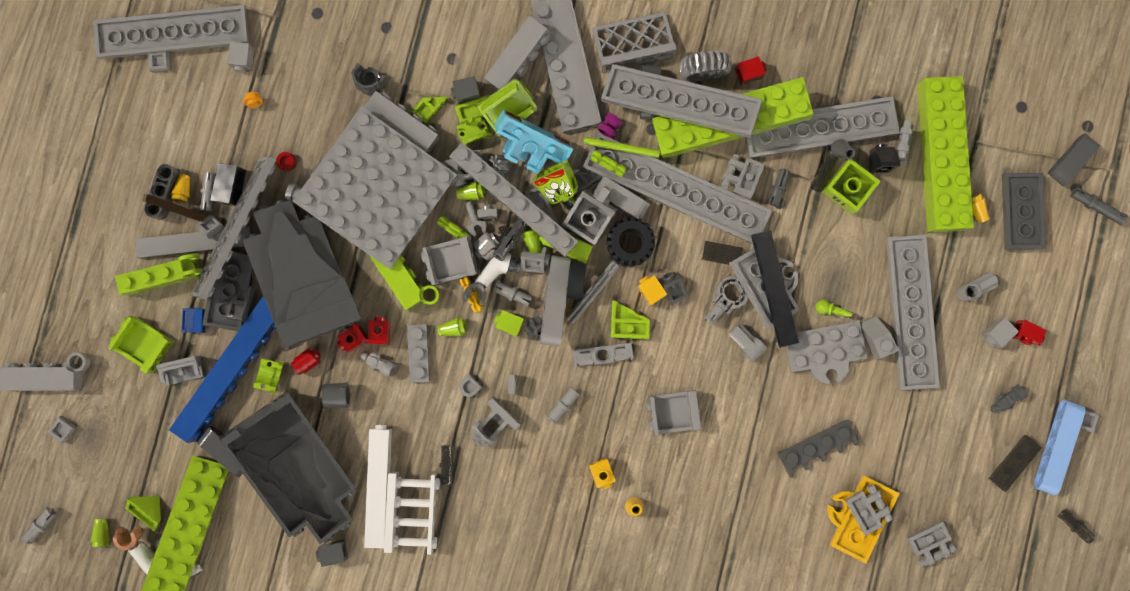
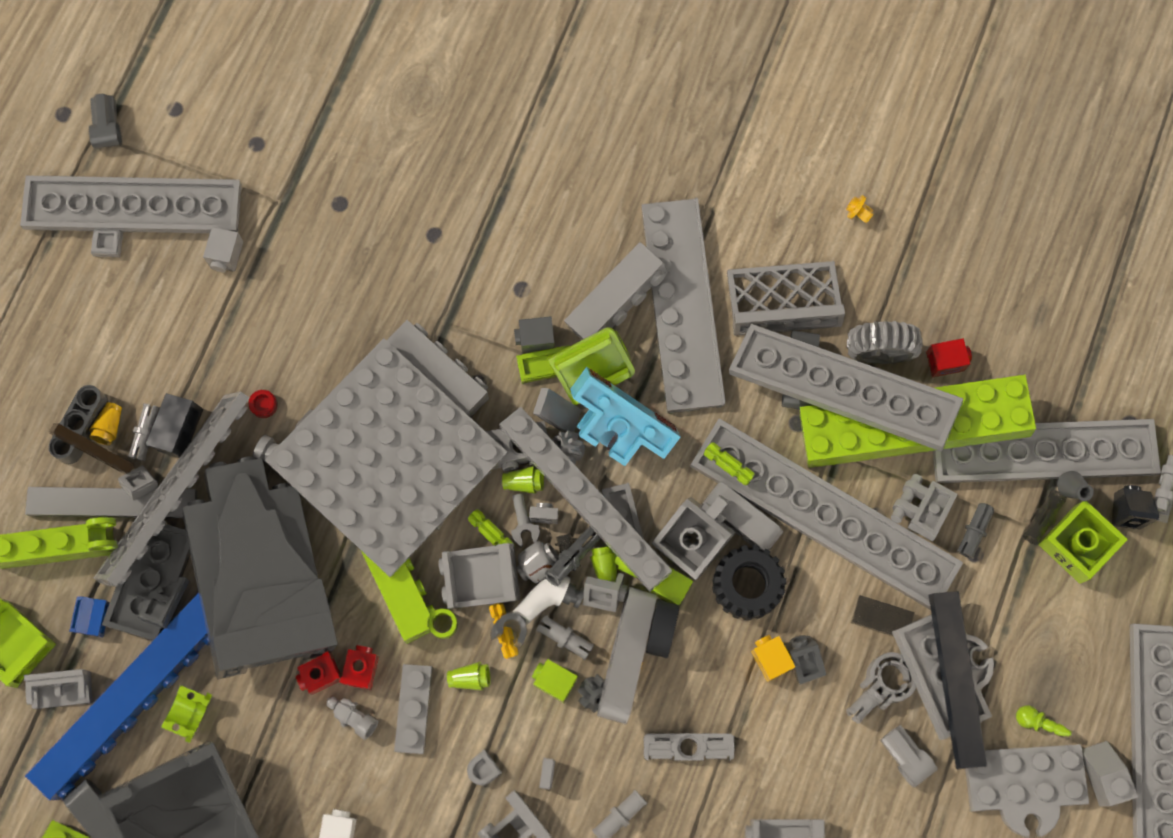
camera: 10 degrees right, 10 degrees down
light orange plate [243,92,263,109] -> none
red brick [291,347,321,375] -> none
dark grey piece [322,382,350,409] -> none
dark grey hair [351,63,387,96] -> none
lime tile [411,96,449,125] -> none
lime piece [456,117,493,147] -> none
lime torso [533,160,578,208] -> none
light grey axle [566,261,620,324] -> none
dark grey tile [574,170,603,197] -> none
lime bar [584,137,660,158] -> none
magenta wheel [597,113,623,139] -> none
lime wing [610,301,650,339] -> none
none -> light grey tile [533,388,581,433]

